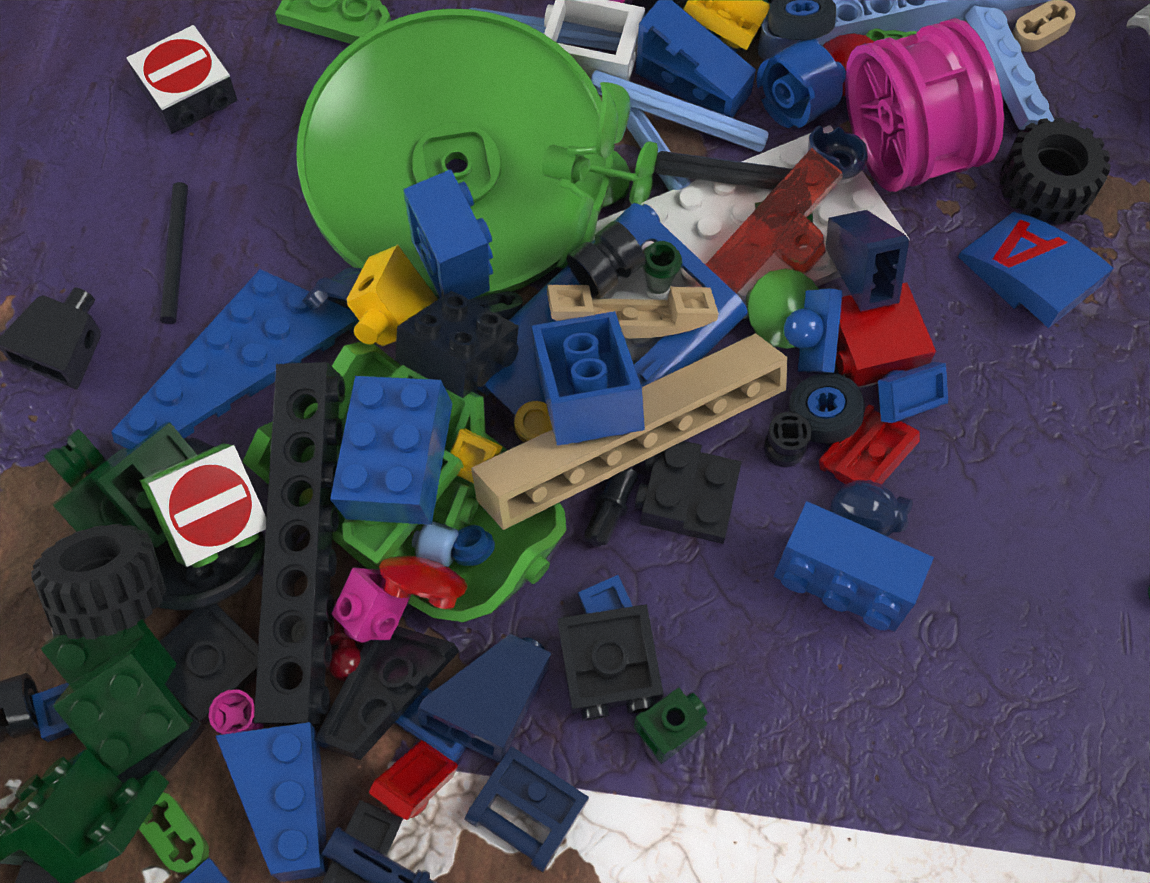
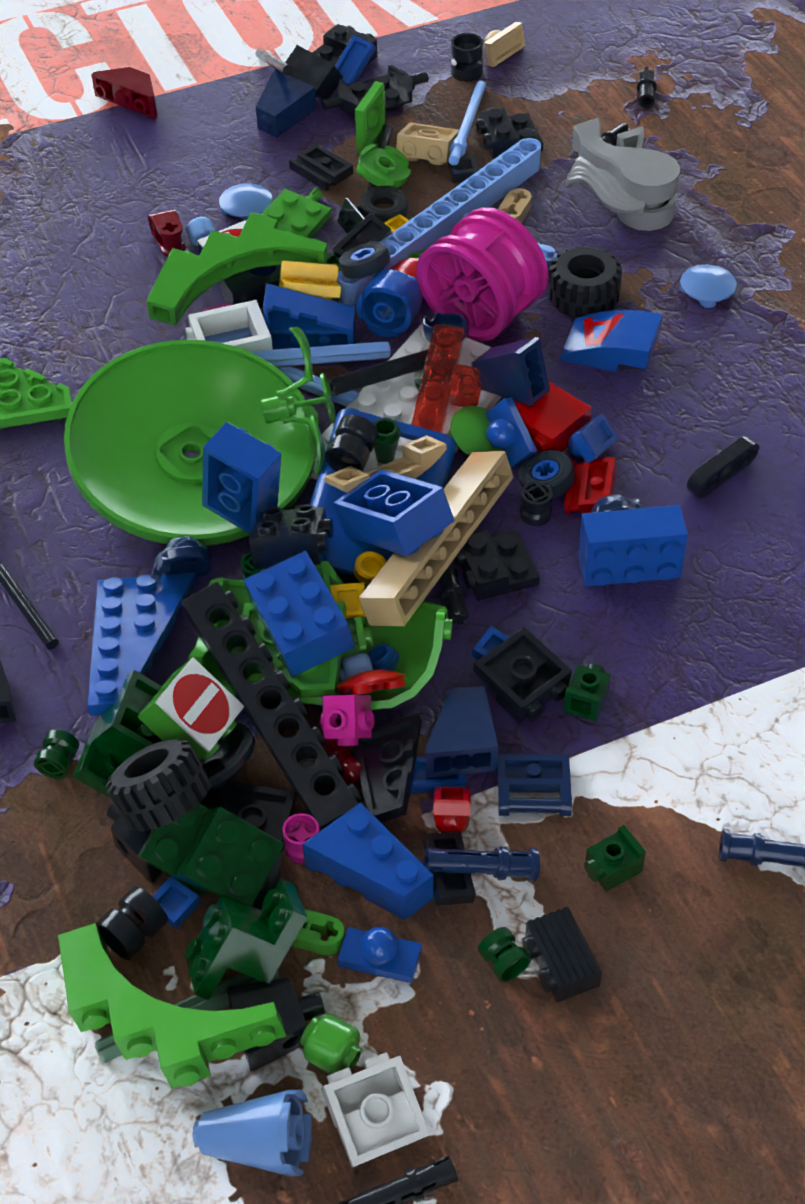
camera: 30 degrees left, 15 degrees down
yellow torso [347,245,438,346] -> none
none -> black beam [687,436,760,498]

